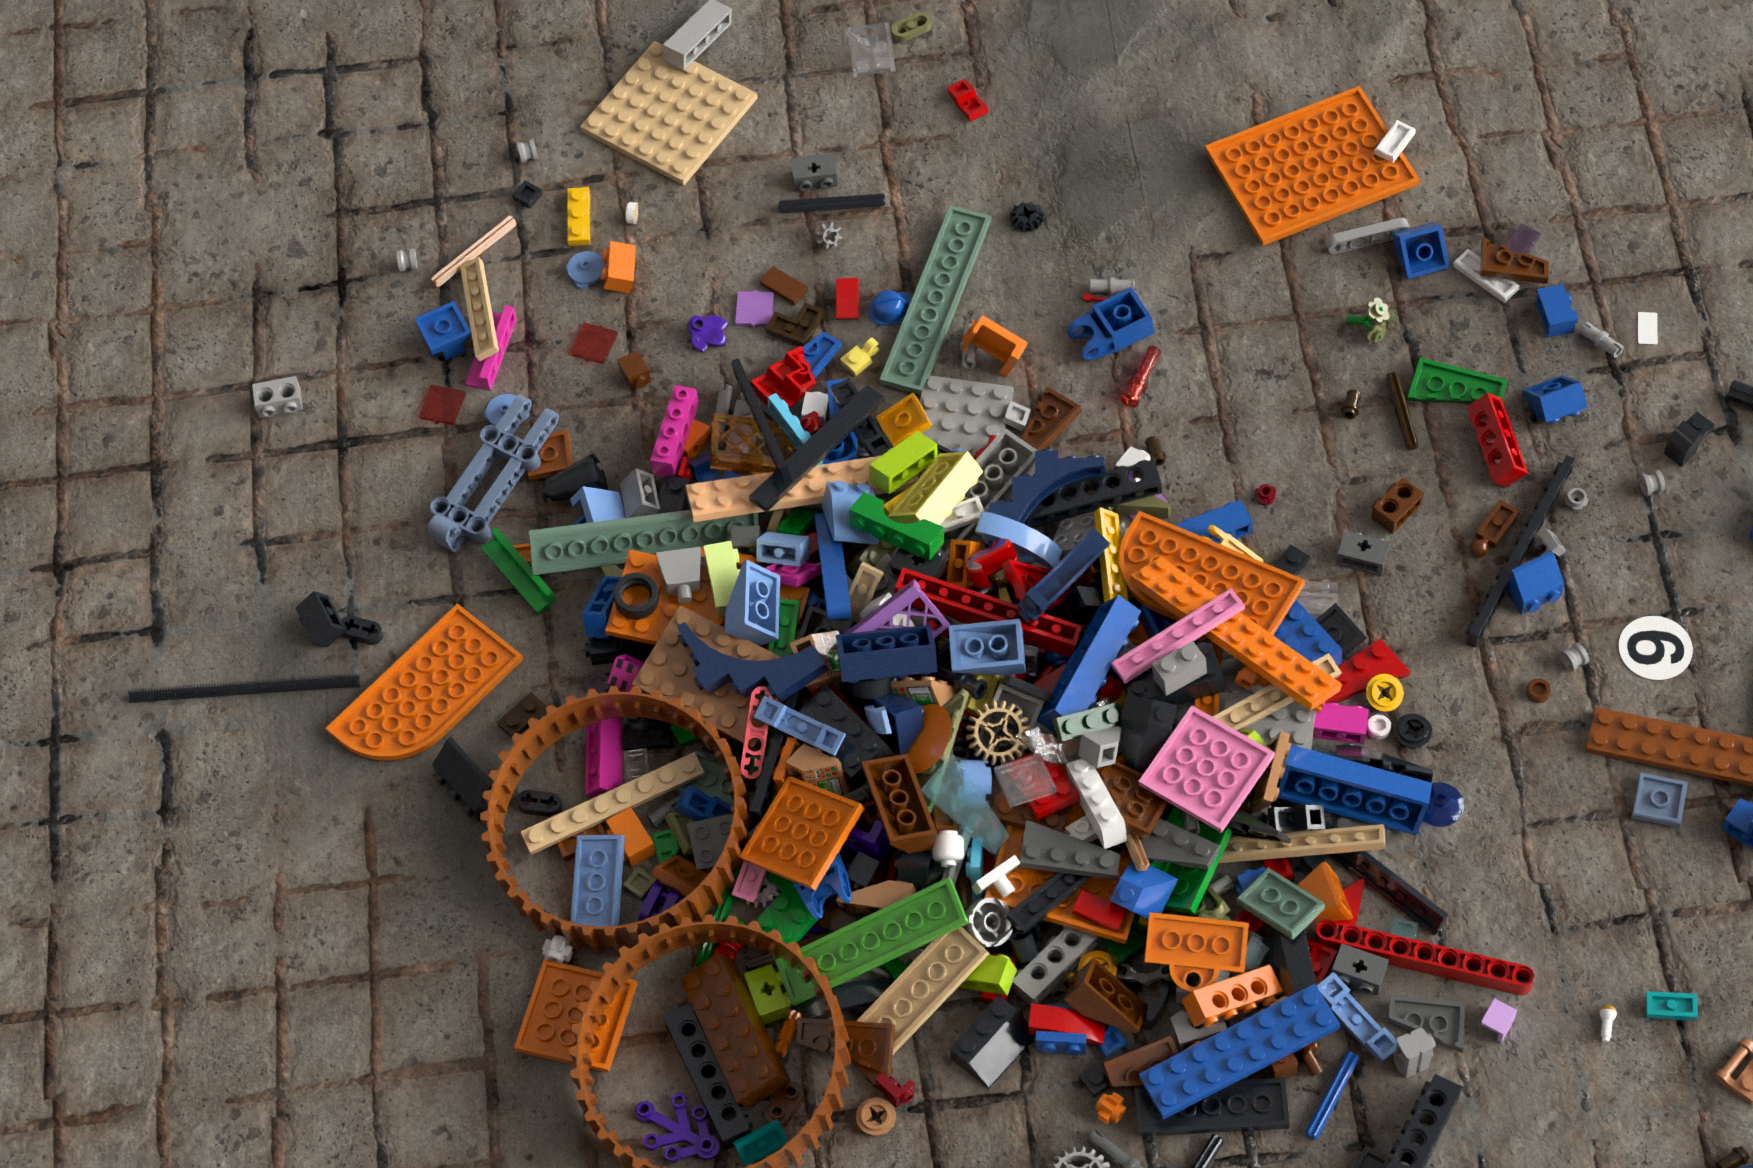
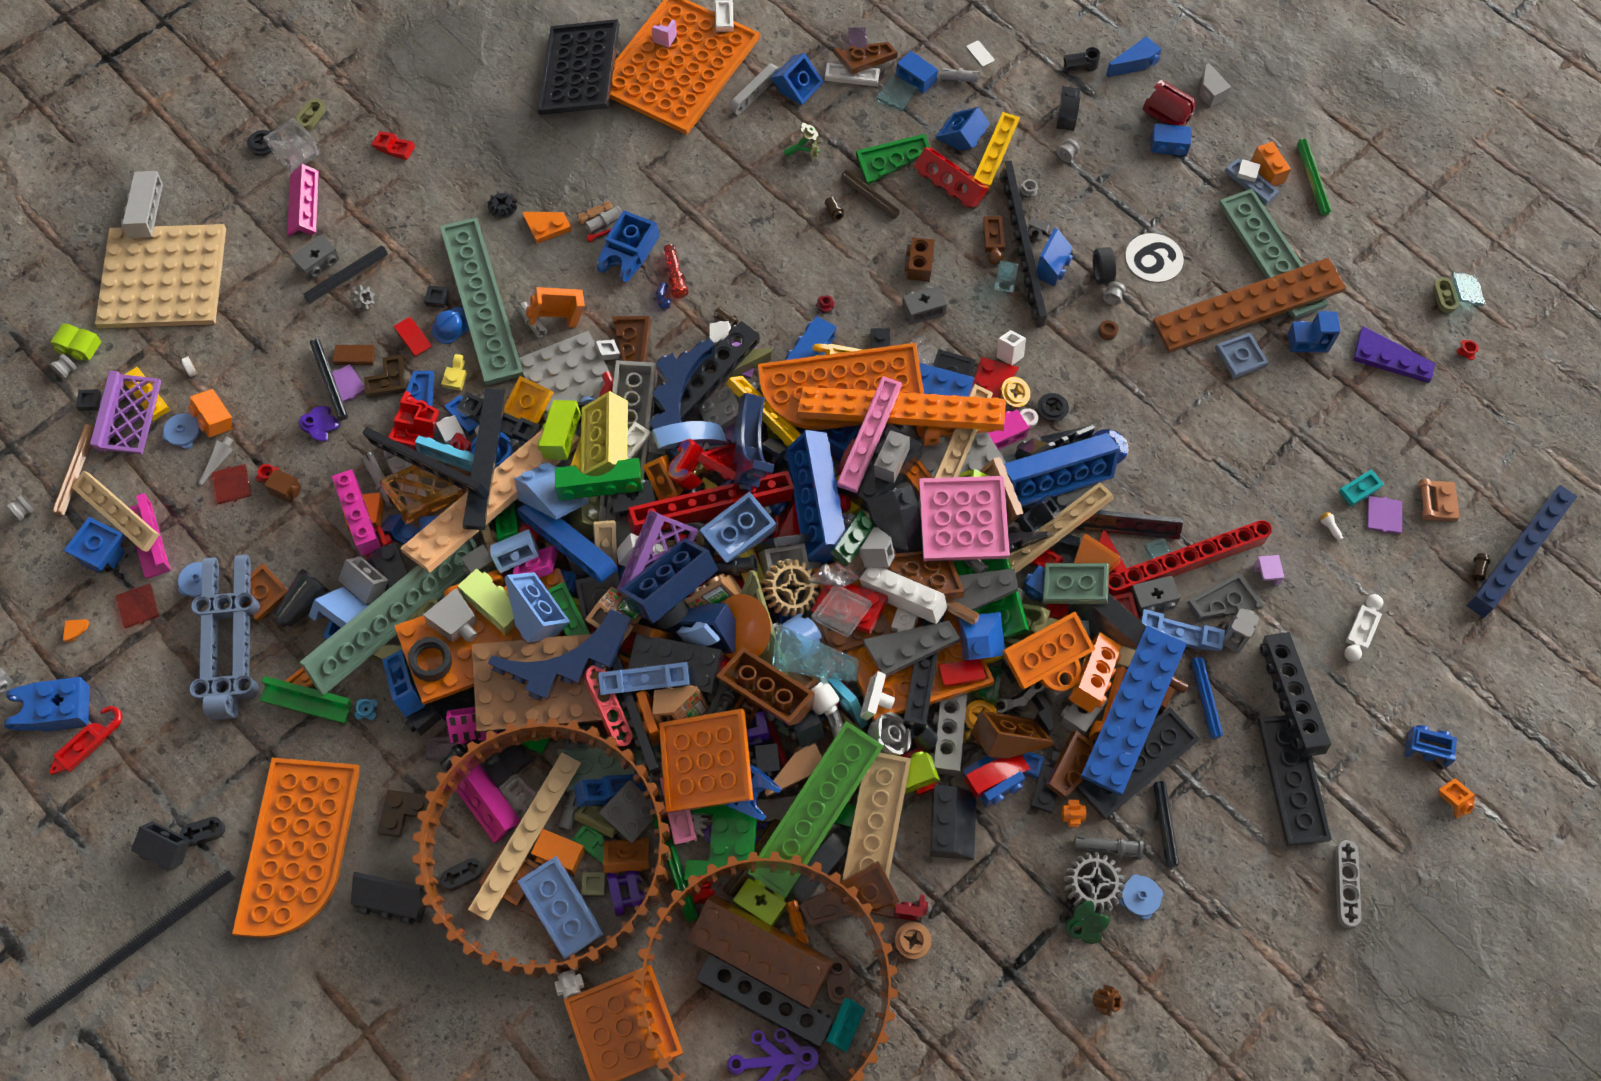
camera: 45 degrees left, 5 degrees up
none -> blue brick [4,677,90,732]
none -> red plate [49,706,123,775]
none -> lime brick [50,323,102,361]
none -> orange tile [63,619,89,643]
none -> medium lavender fence [90,370,161,455]
none -> light grey piece [198,436,233,486]
none -> black gear [247,130,278,156]
none -> red plate [256,464,279,482]
none -> dark pink panel [287,164,319,236]
none -> black axle [310,338,348,421]
none -> dark azure plate [354,699,378,720]
none -> black plate [424,285,449,308]
none -> orange wing [522,212,572,244]
none -> black plate [537,19,620,115]
none -> medium nougat axle [577,201,613,225]
none -> reddish brown tile [632,623,673,640]
none -> lavender panel [652,20,677,47]
none -> clear blue arm [656,282,671,309]
none -> clear light blue piece [877,76,917,111]
none -> yellow plate [974,112,1020,190]
none -> clear light blue brick [994,261,1019,292]
none -> white brick [997,330,1026,365]
none -> black tyre [1092,247,1116,284]
none -> white plate [1344,594,1383,662]
none -> medium lavender piece [1367,496,1402,534]

